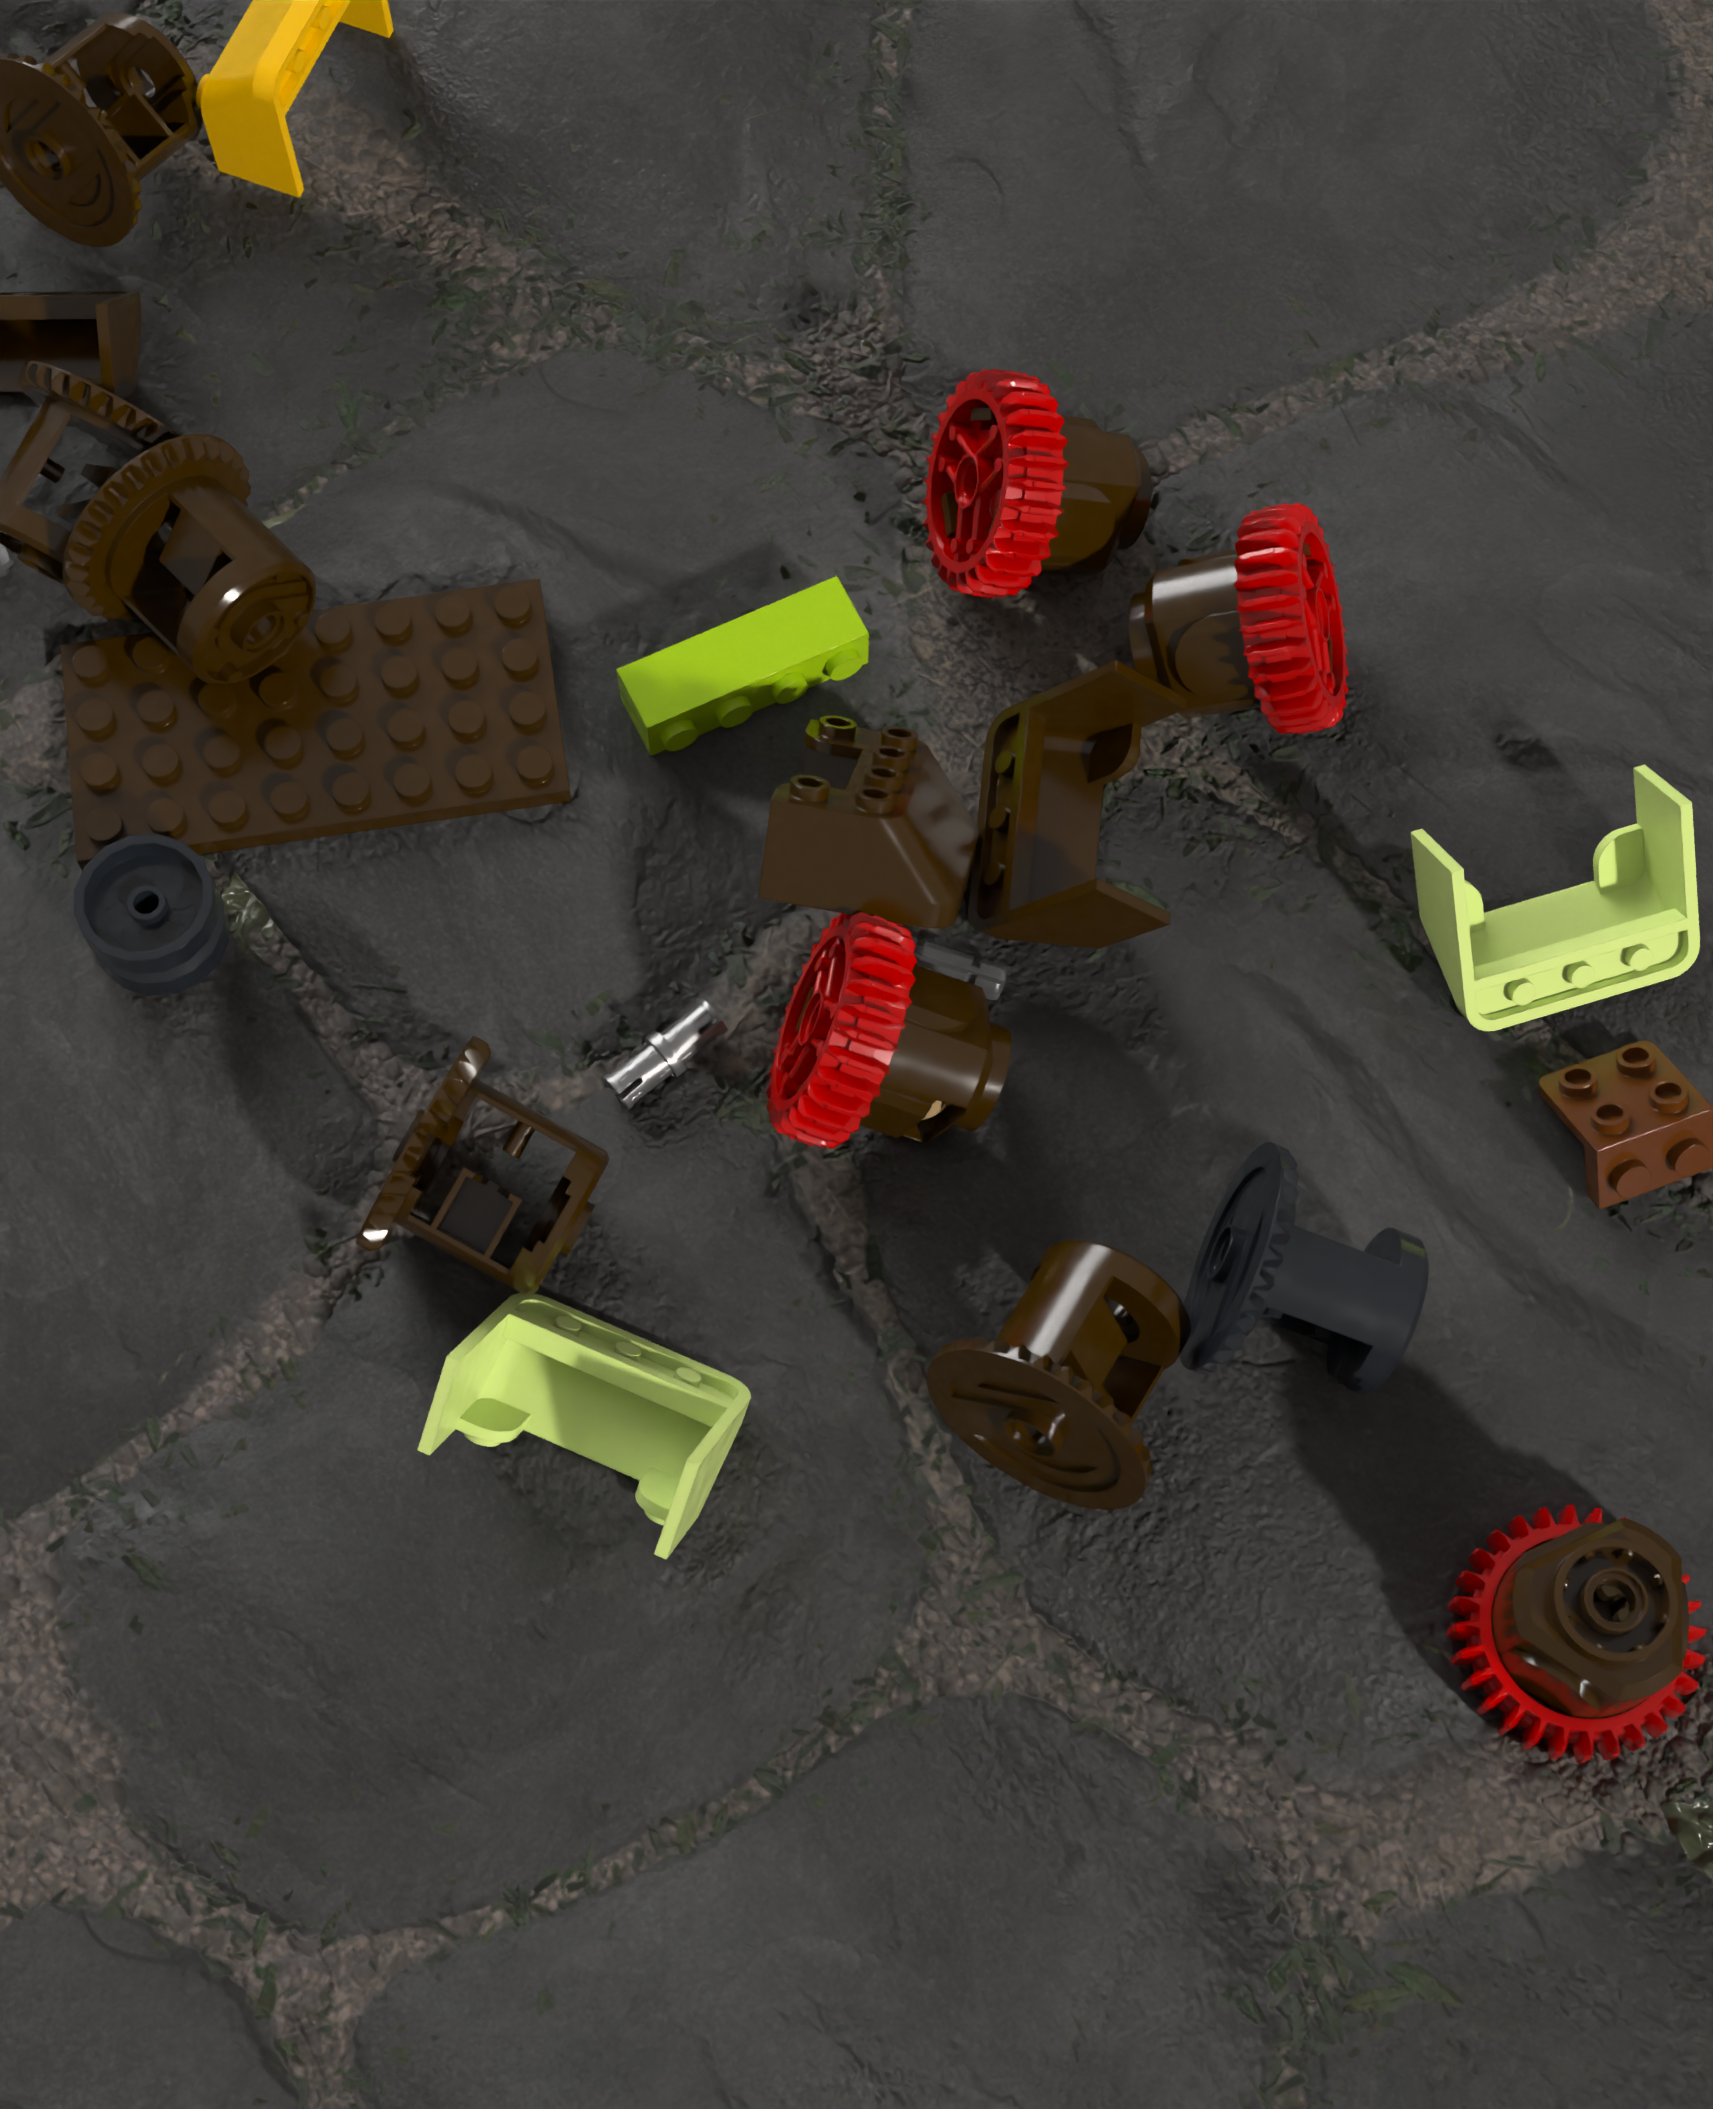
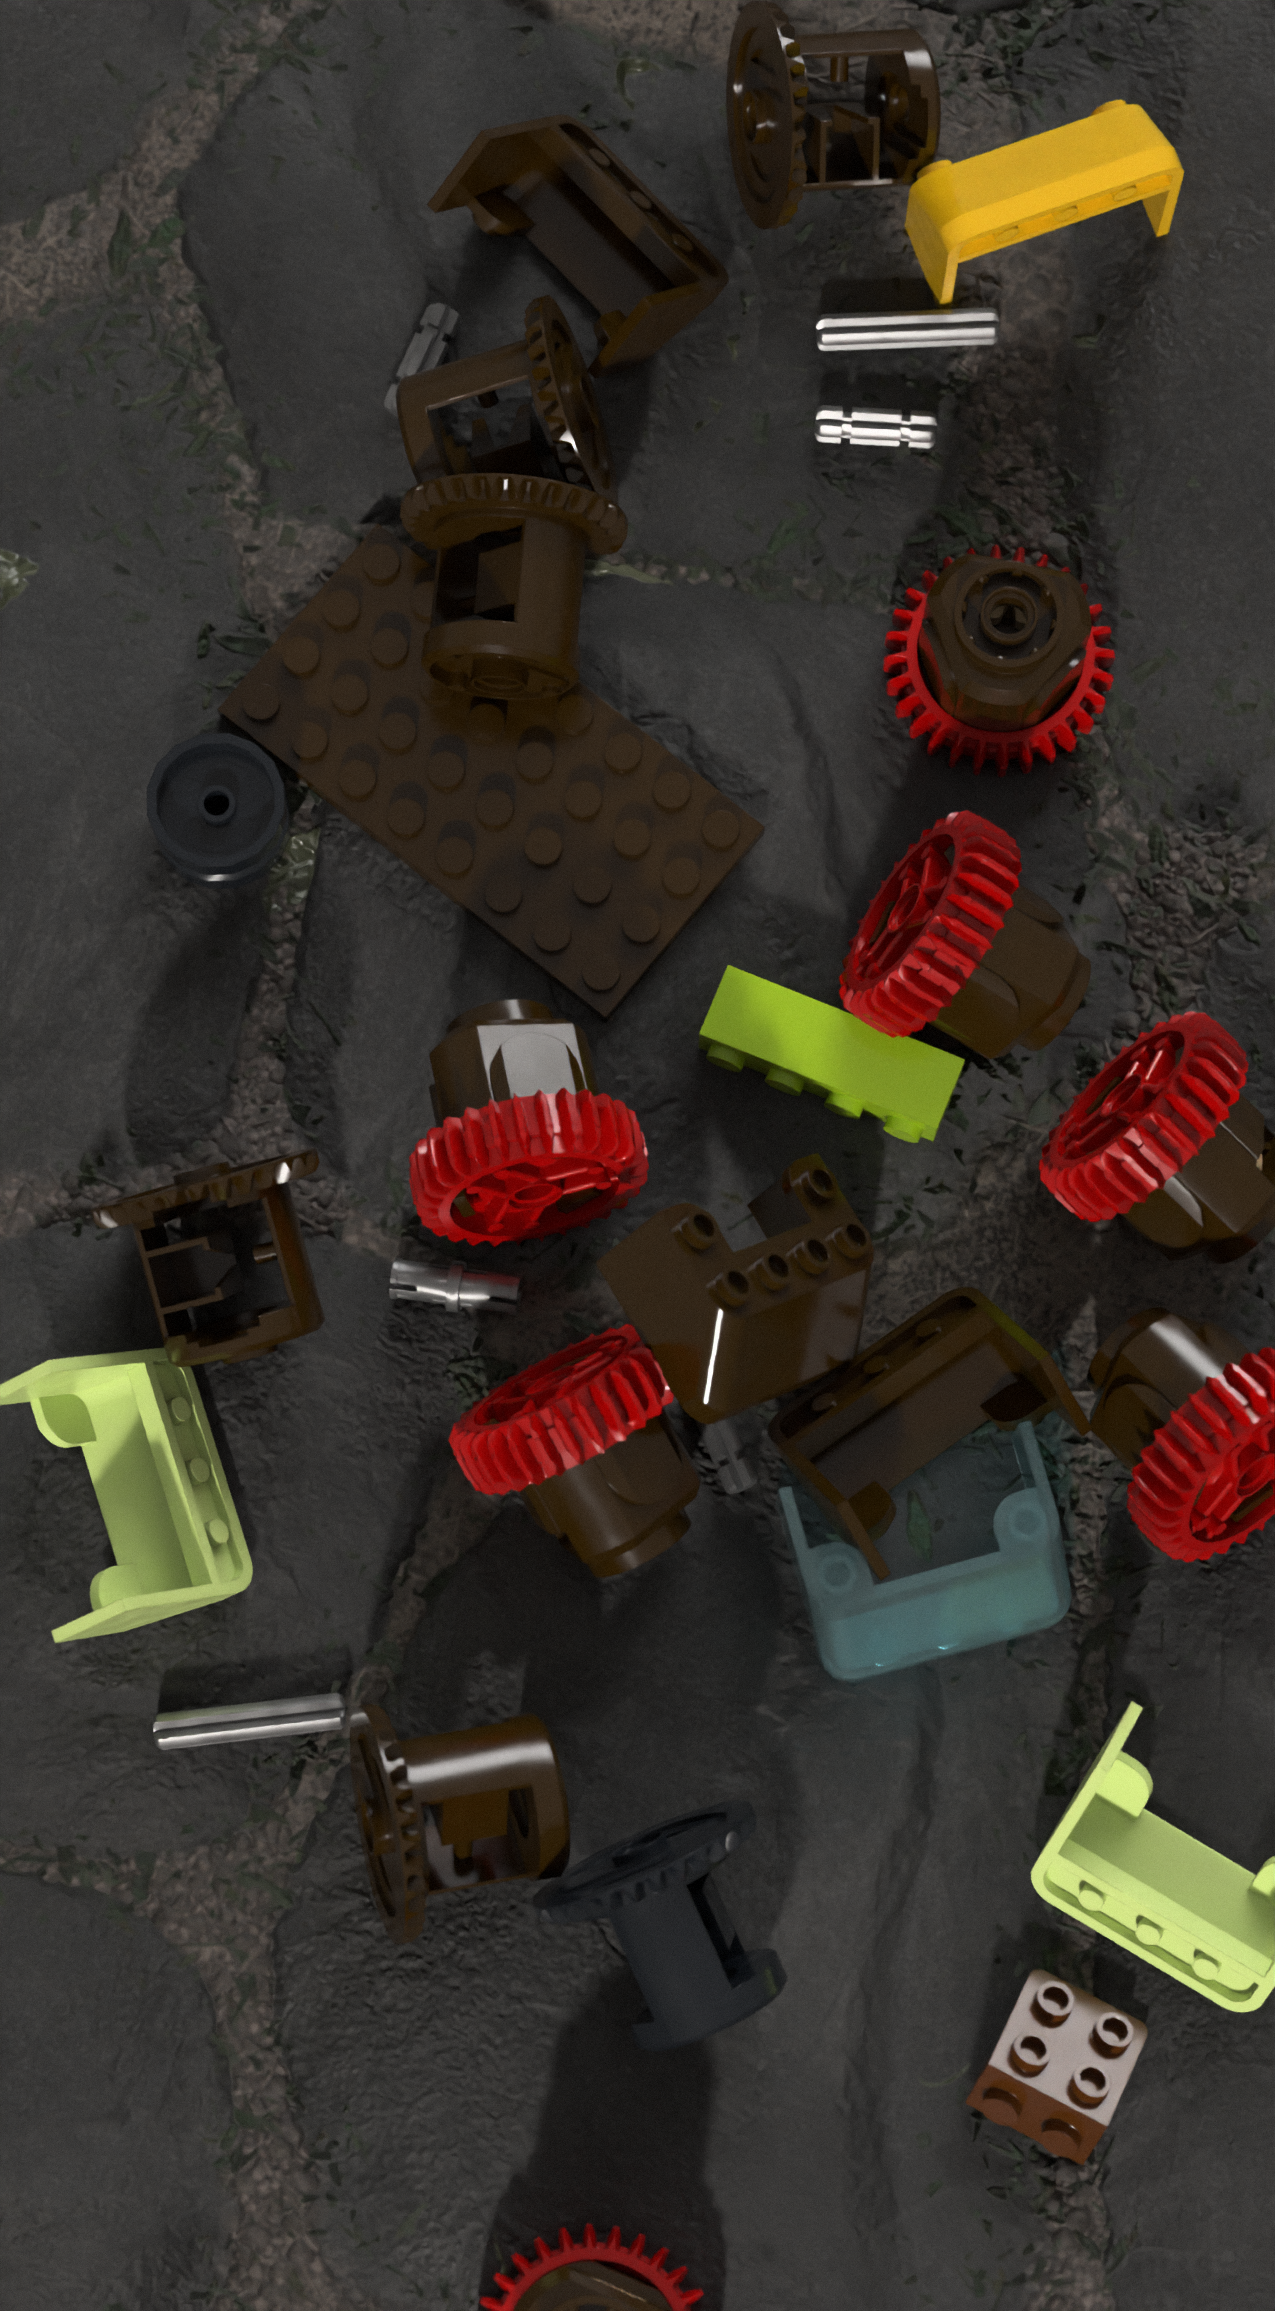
camera: 50 degrees right, 10 degrees up
none -> flat silver axle [153,1693,347,1750]
none -> red piece [409,999,649,1247]
none -> clear light blue windscreen [776,1420,1072,1682]
none -> axle [815,405,937,448]
none -> flat silver axle [816,307,999,351]
none -> red piece [839,810,1091,1059]
none -> dark brown piece [883,545,1115,777]

